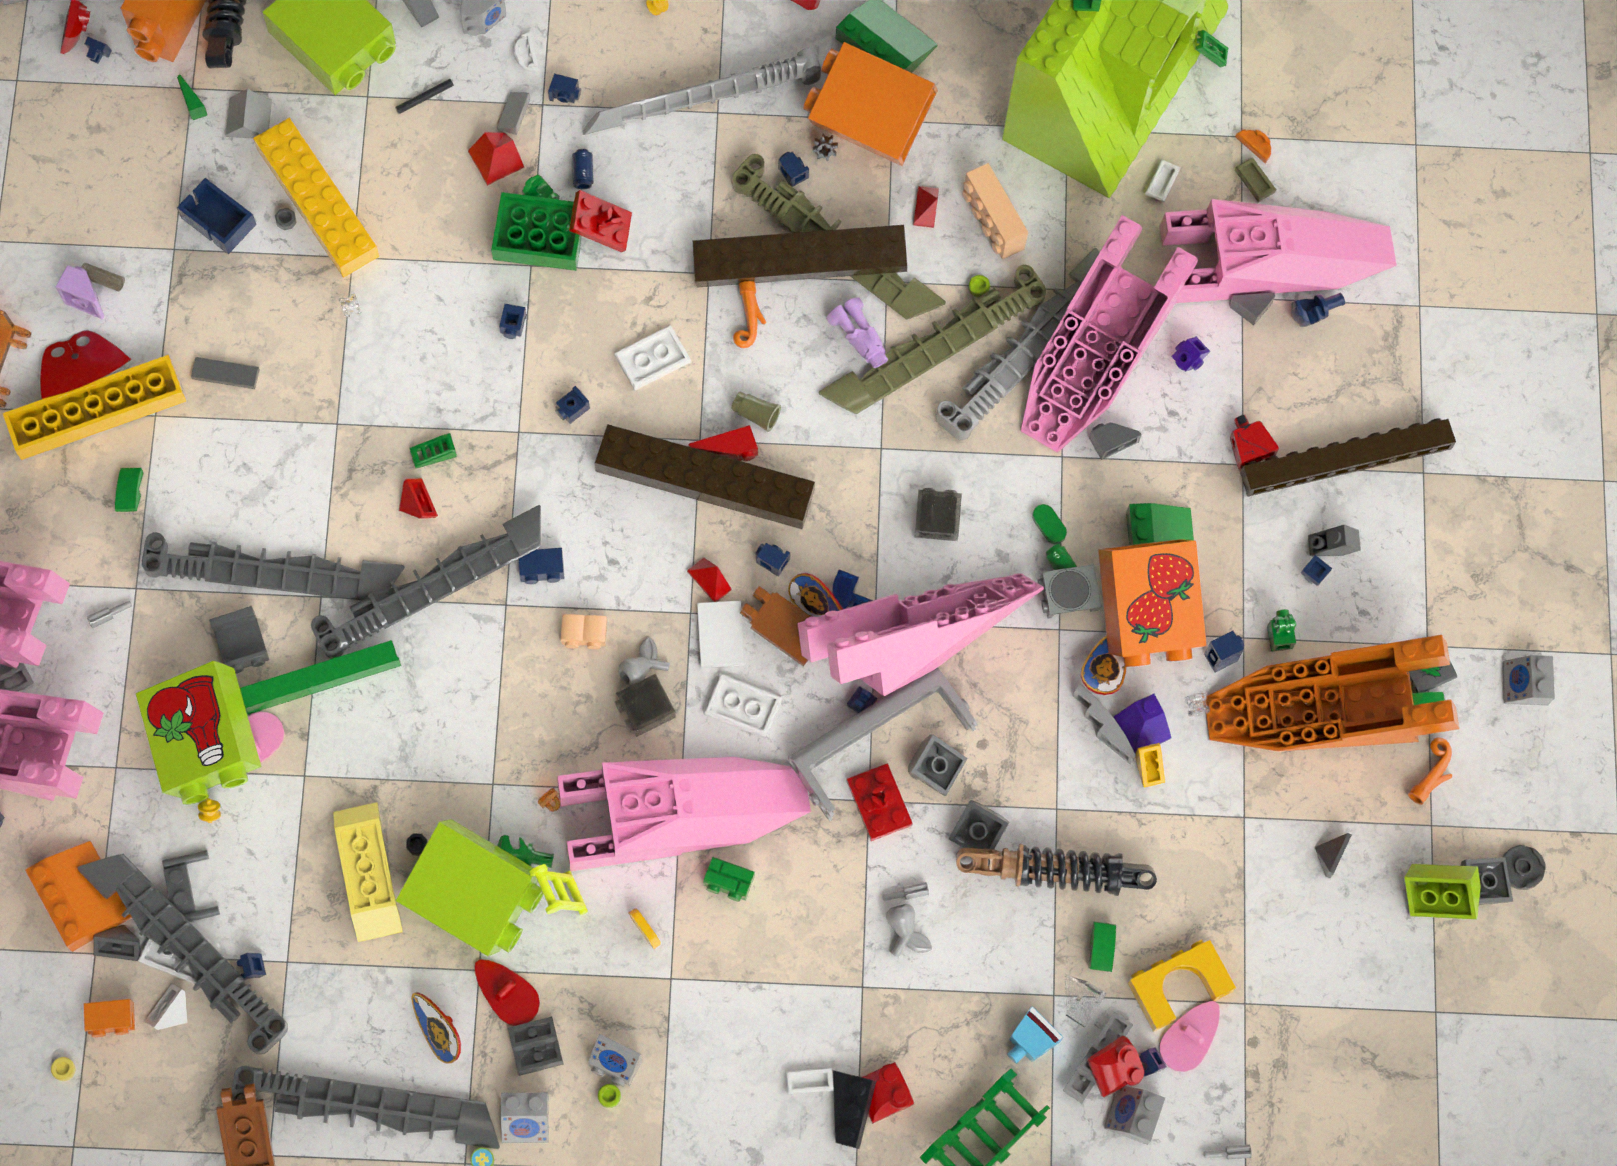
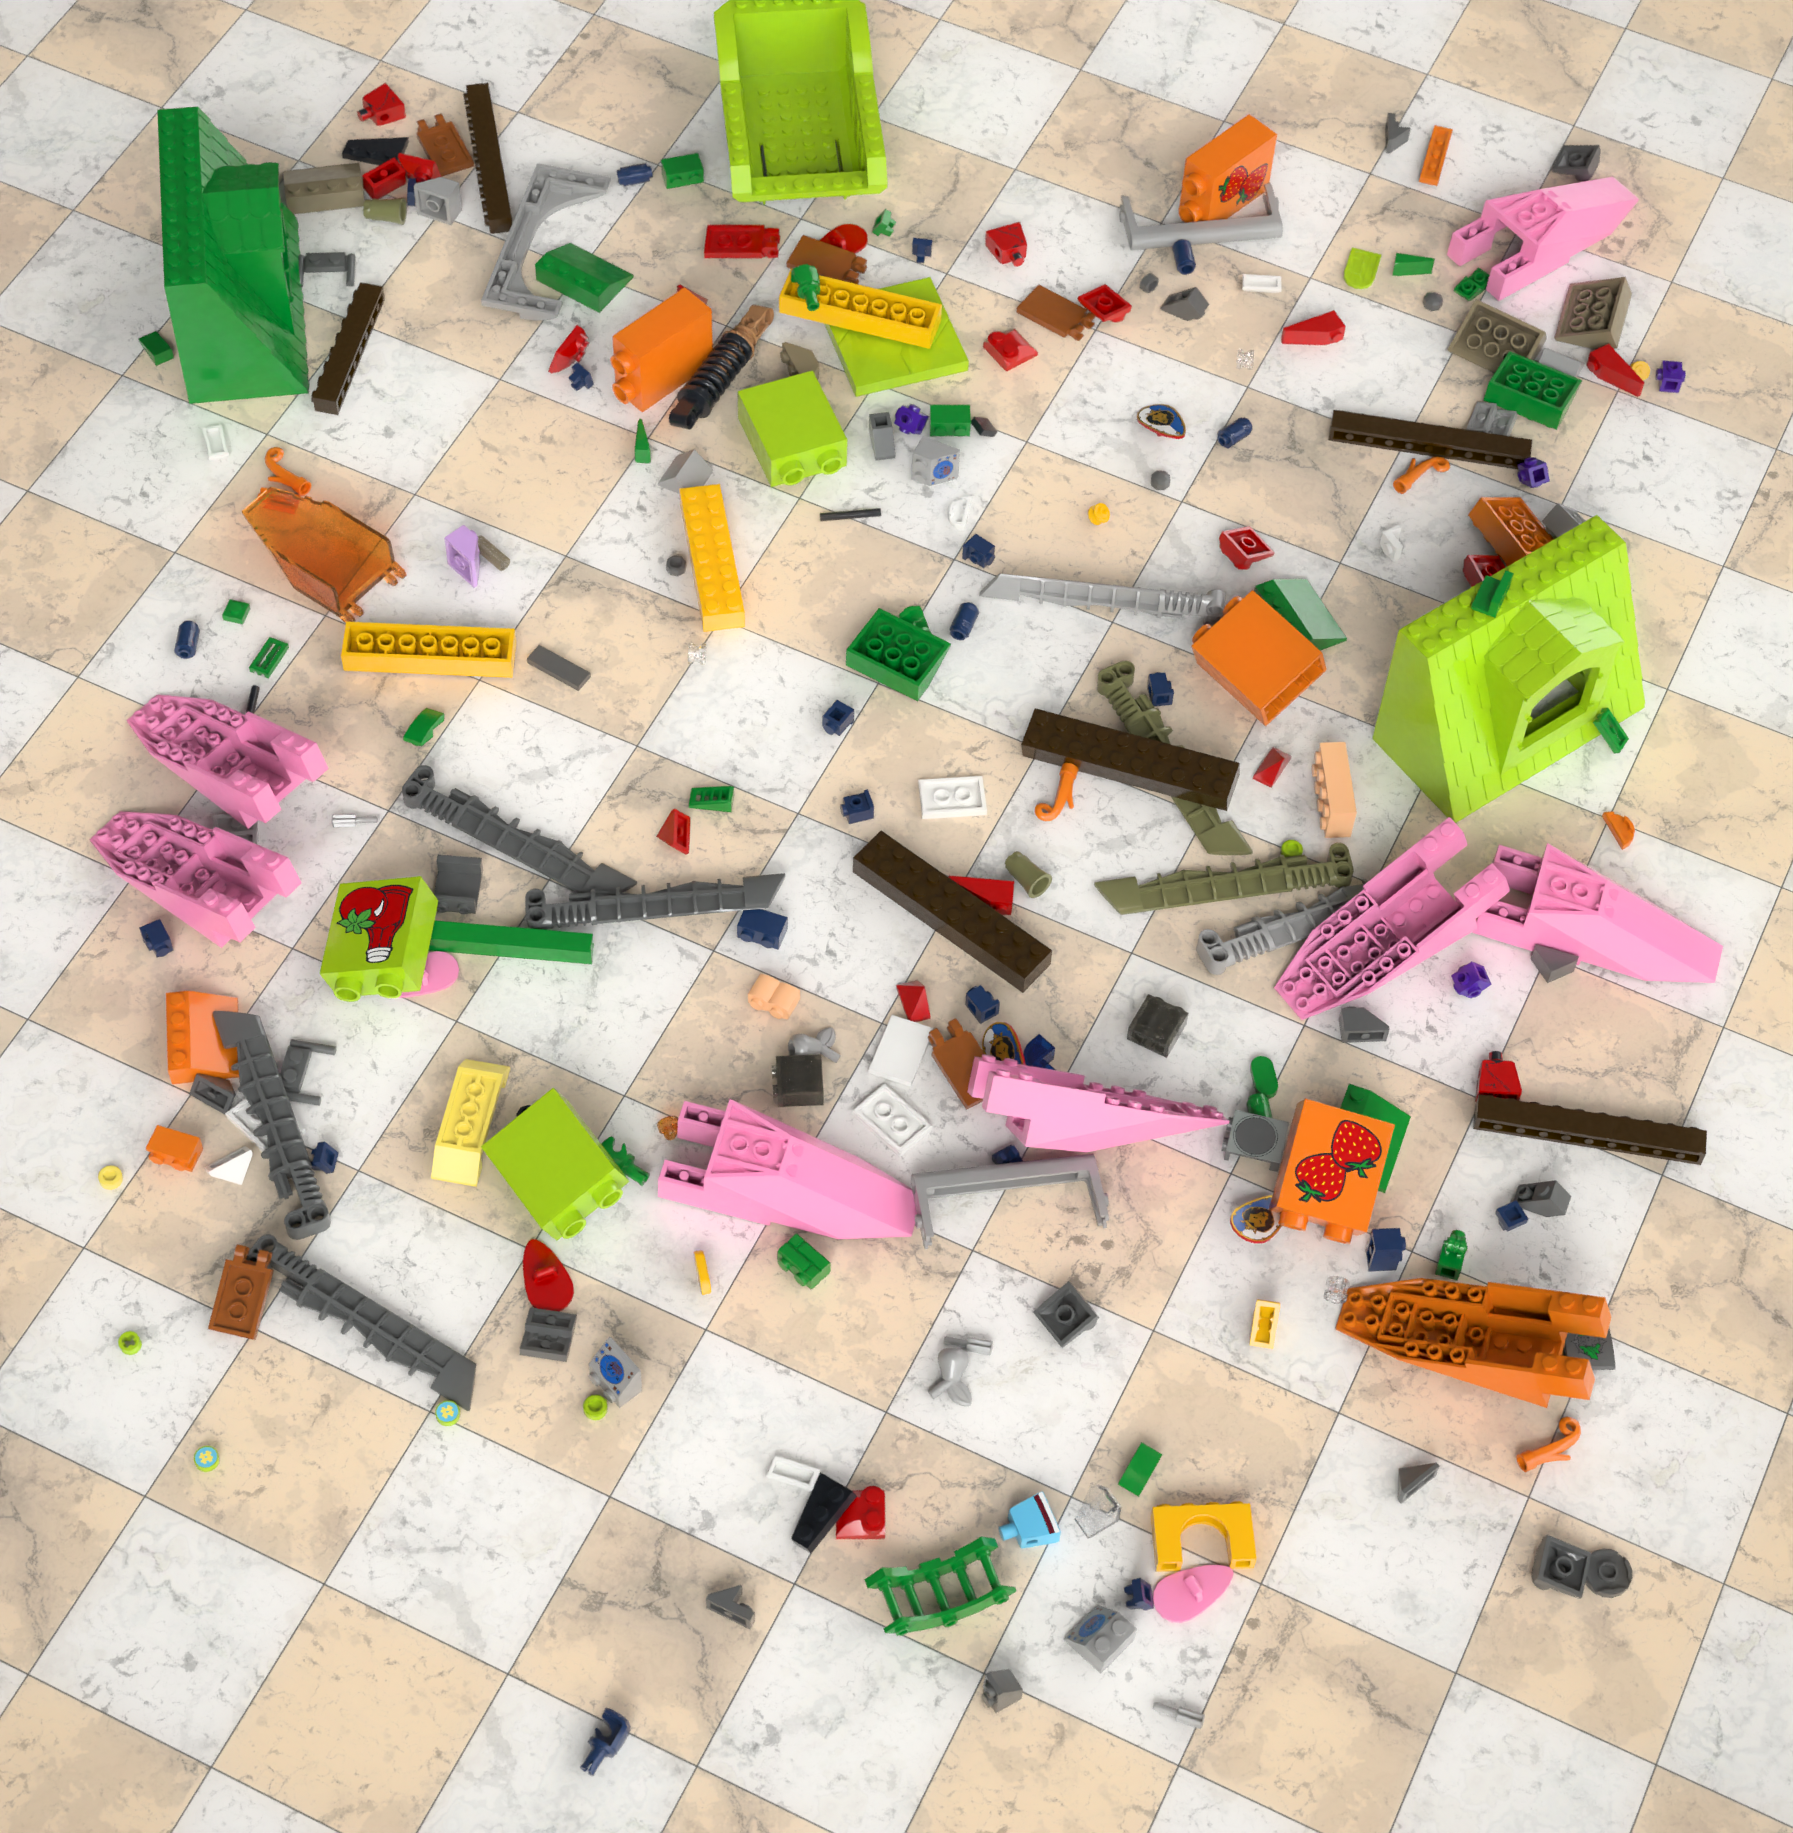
camera: 25 degrees right, 15 degrees down
red piece [40,330,132,399] -> none
dark blue piece [177,178,257,255] -> none
yellow wheel [198,798,221,823] -> none
shield [411,992,461,1064] -> none
red slope [468,132,524,186] -> none
light grey slope [497,92,530,135] -> none
light grey slope [501,1092,549,1143] -> none
neon yellow piece [529,864,588,915] -> none
plate [569,190,632,253] -> none
dark grey gear [812,133,838,161] -> none
lavender piece [826,298,888,368] -> none
red plate [846,763,913,841] -> none
dark grey slope [908,734,968,796] -> none
black piece [956,844,1157,896] -> none
light grey slope [1063,1012,1133,1104] -> none
light grey slope [1073,684,1136,765] -> none
red slope [1087,1035,1144,1097] -> none
dark purple slope [1113,694,1172,753] -> none
white tile [1145,160,1181,202] -> none
olive tile [1235,157,1277,202] -> none
dark blue piece [1291,292,1345,327] -> none
lime slope [1404,864,1481,919] -> none
light grey slope [1503,655,1555,706] -> none

